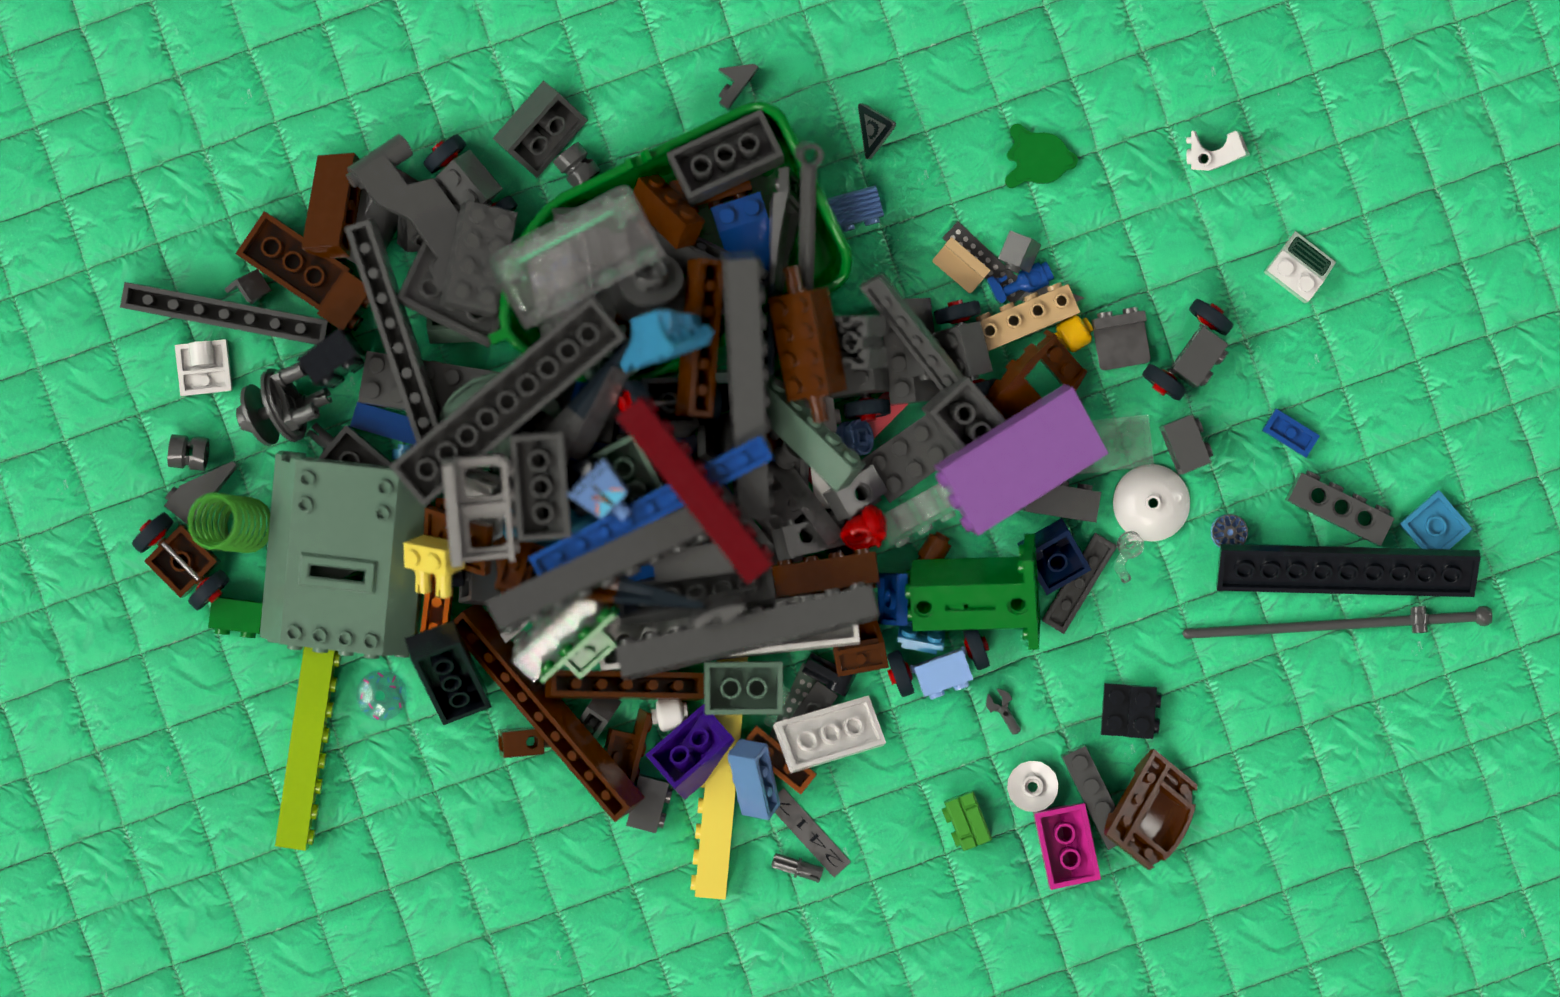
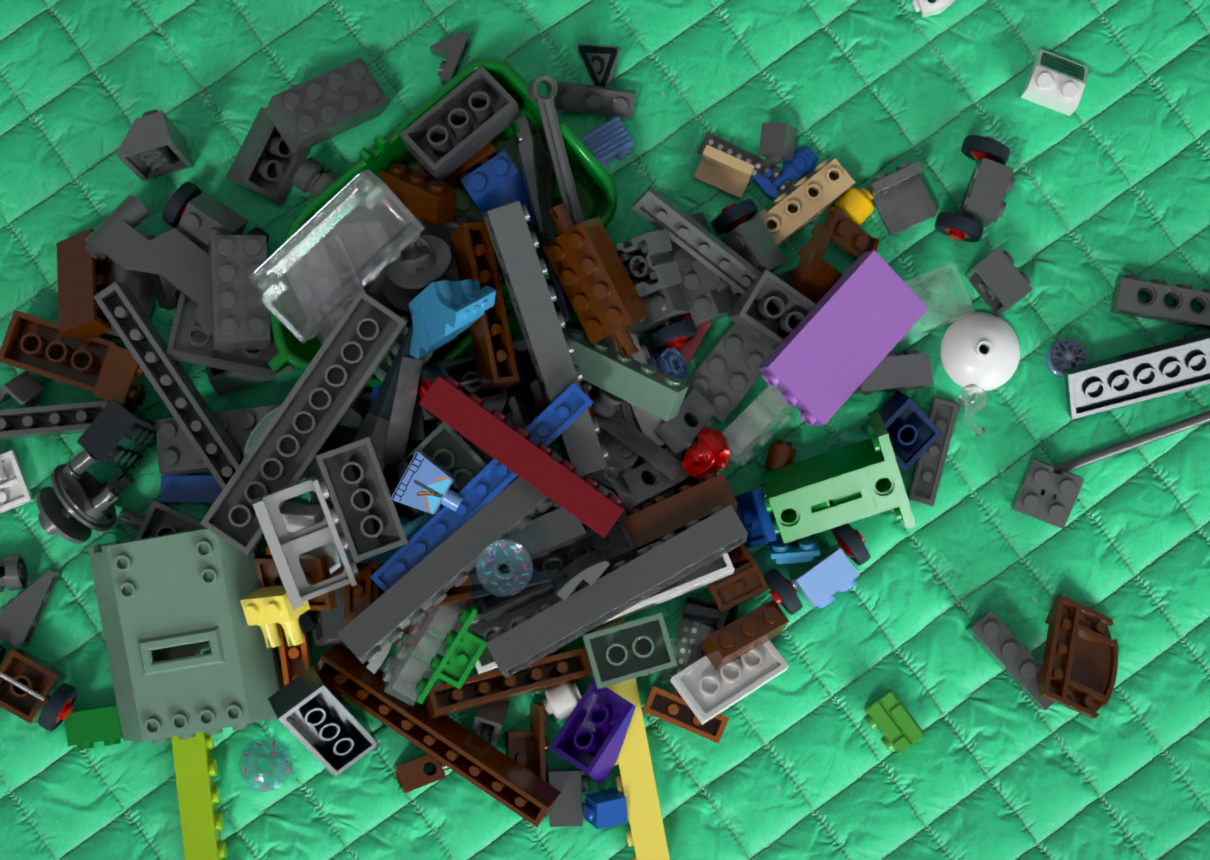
camera: 20 degrees left, 5 degrees down
bright green piece [187,492,271,553] -> none
medium blue brick [728,739,780,820] -> none
dark grey axle [771,853,824,883] -> none
flat silver sticker [775,788,851,877] -> none
dark grey bar [986,688,1021,735] -> none
green tile [1005,123,1078,189] -> none
white dish [1007,761,1059,812] -> none
dark pink slope [1033,803,1101,890] -> none
black plate [1100,683,1161,739] -> none
blue plate [1261,409,1320,458] -> none
none -> dark grey slope [117,110,193,181]
none -> dark grey brick [265,58,389,155]
none -> clear light blue dish [476,539,533,597]
none -> dark grey plate [554,81,635,119]
none -> blue brick [583,788,627,830]
none -> reddish brown brick [701,599,789,670]
none -> dark grey piece [1011,457,1084,529]

